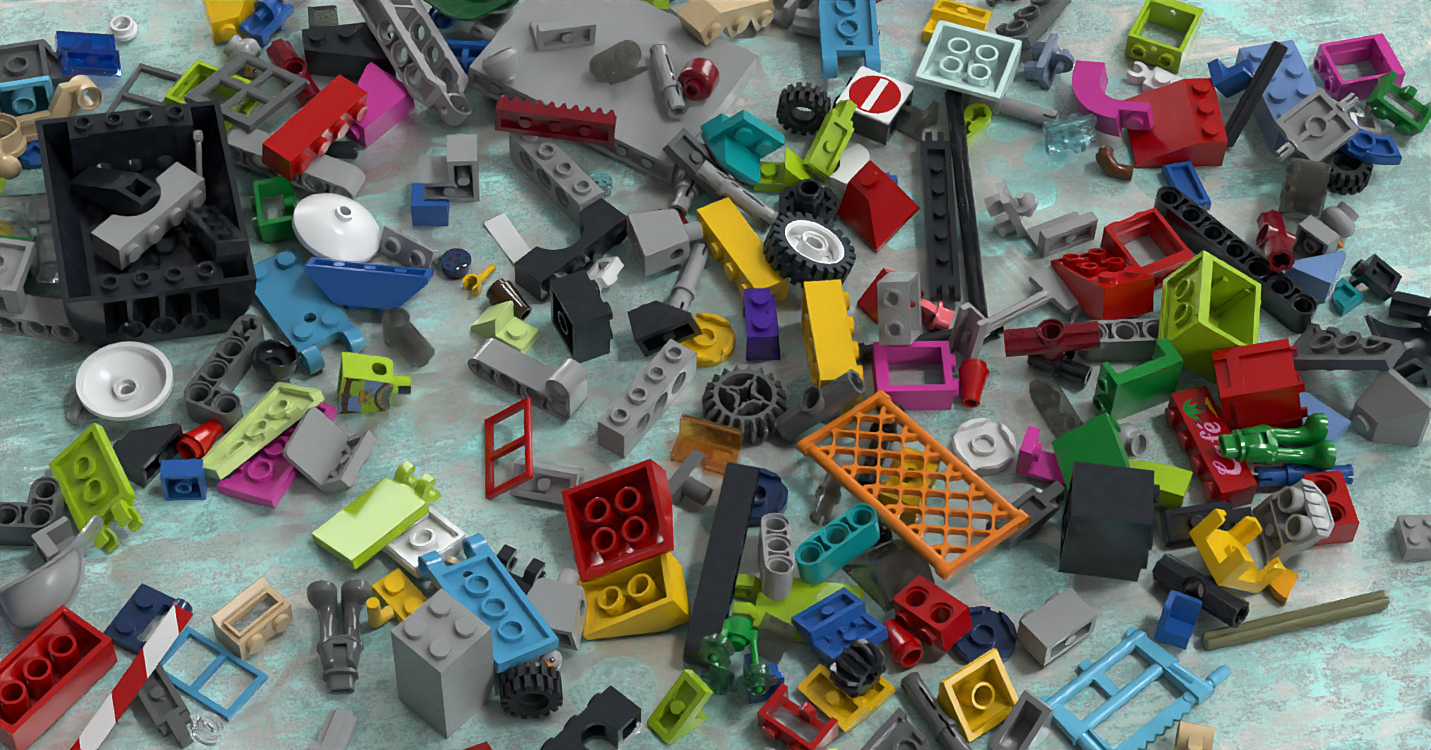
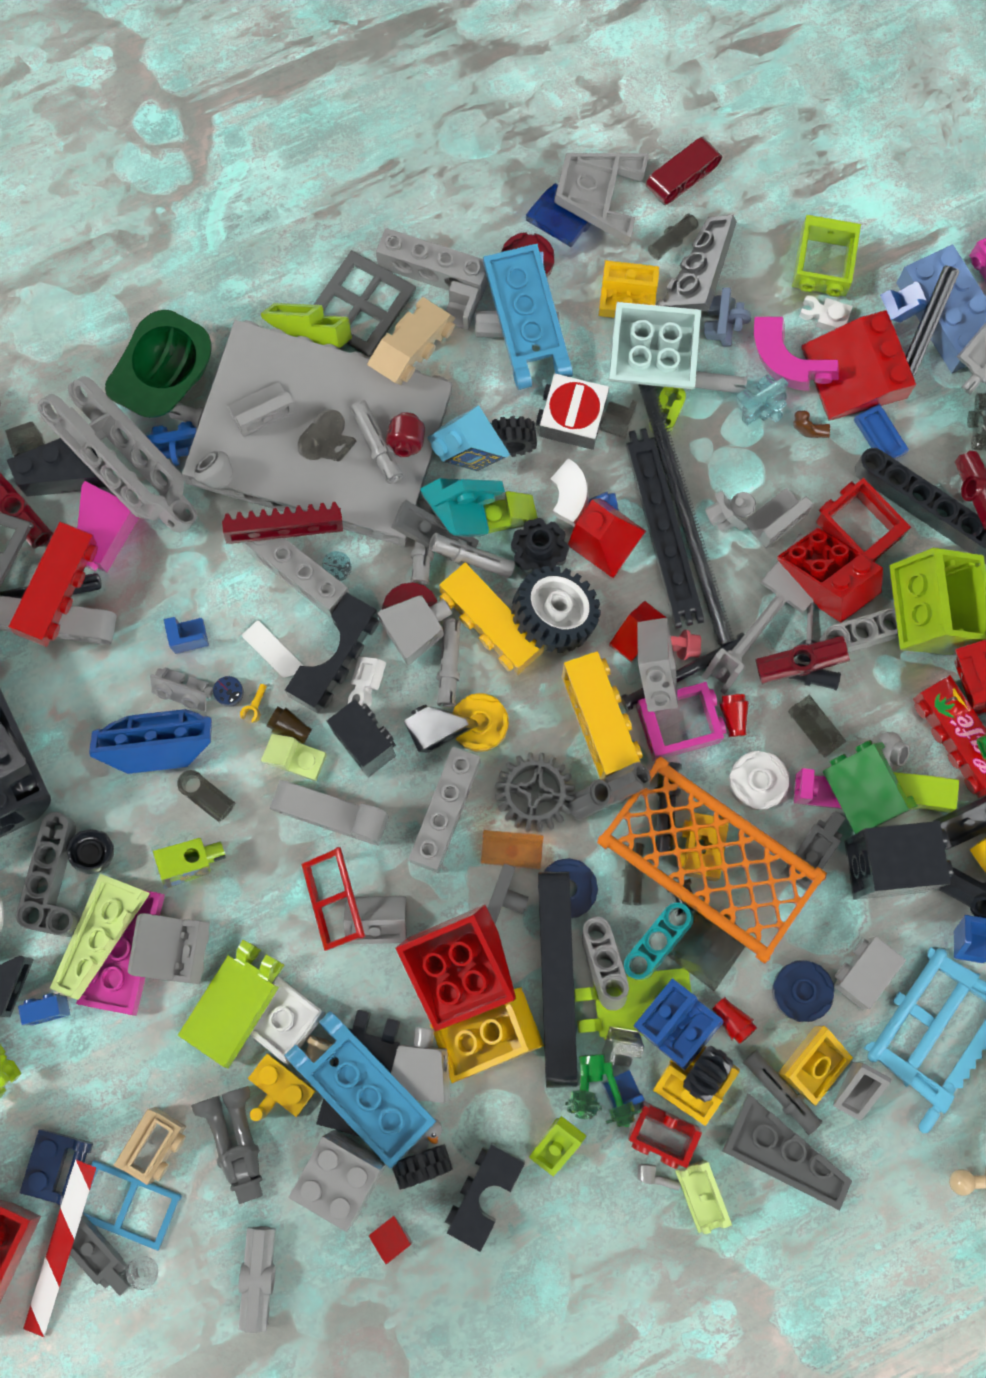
camera: 10 degrees left, 25 degrees up
red cone [176,419,223,460] -> none
green window [250,176,297,243] -> none
dark azure hinge [254,247,367,375] -> none
white dish [292,193,381,263] -> none
light grey brick [418,134,480,202] -> none
dark purple window [742,288,781,361] -> none
lime hinge [802,99,857,180] -> none
red brick [892,574,973,652] -> none
green panel [1092,338,1184,421] -> none
none -> medium azure slope [427,405,510,471]

